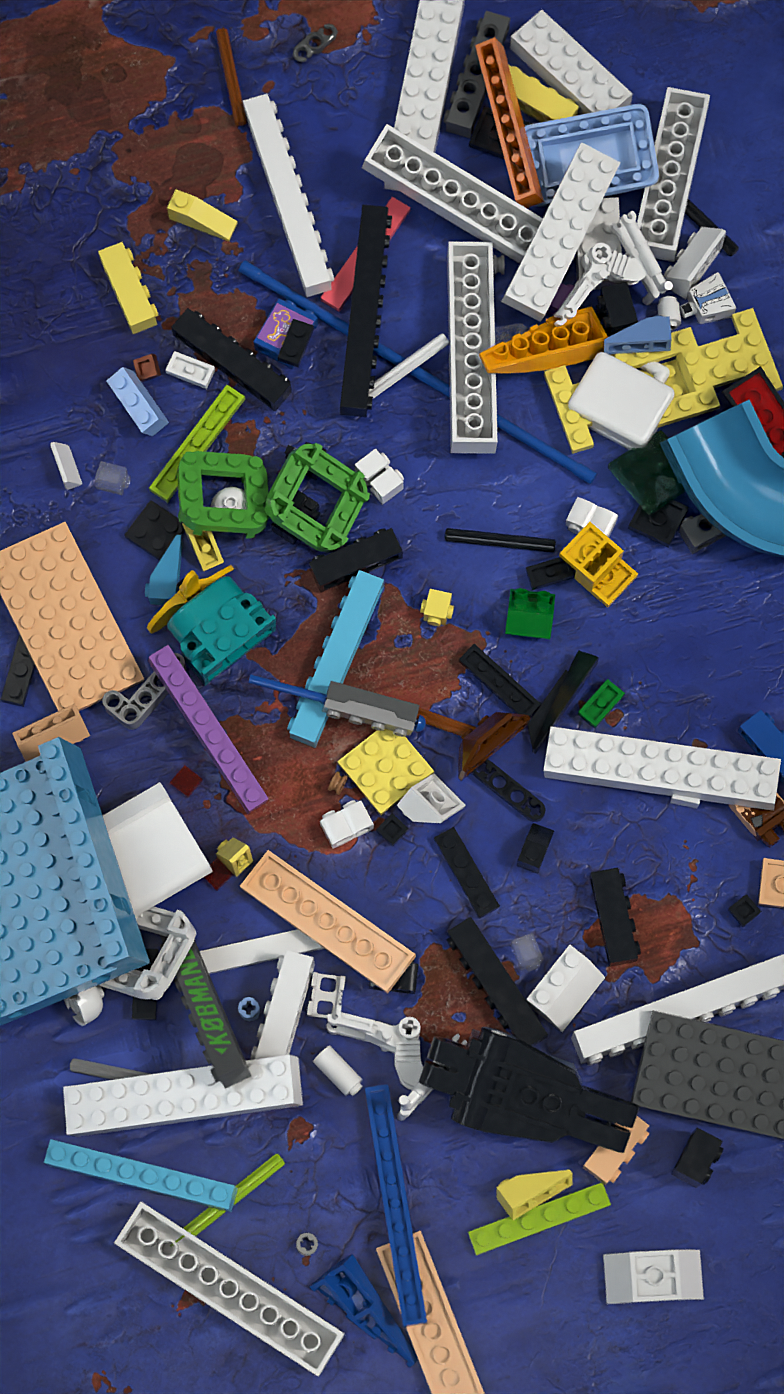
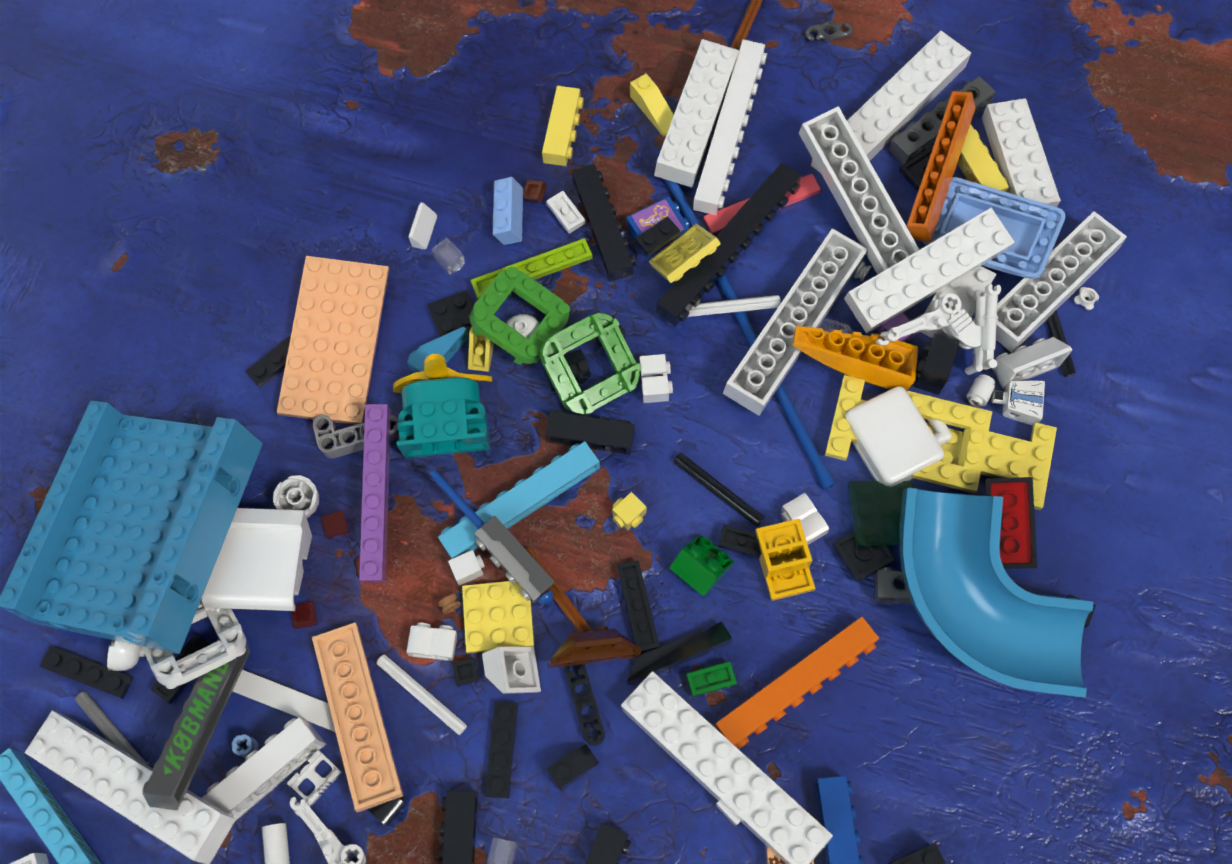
camera: 35 degrees right, 5 degrees down
light nougat brick [13,704,90,761] -> none
light yellow slope [216,838,253,877] -> none
medium blue slope [604,315,672,354] -> none
none -> black plate [39,646,133,699]
none -> white cylinder [273,475,319,518]
none -> white axle [376,654,467,735]
none -> white brick [448,550,485,586]
none -> light yellow plate [648,224,721,283]
none -> white brick [654,39,739,187]
none -> orange brick [714,617,880,749]
none -> white plate [1074,287,1099,310]

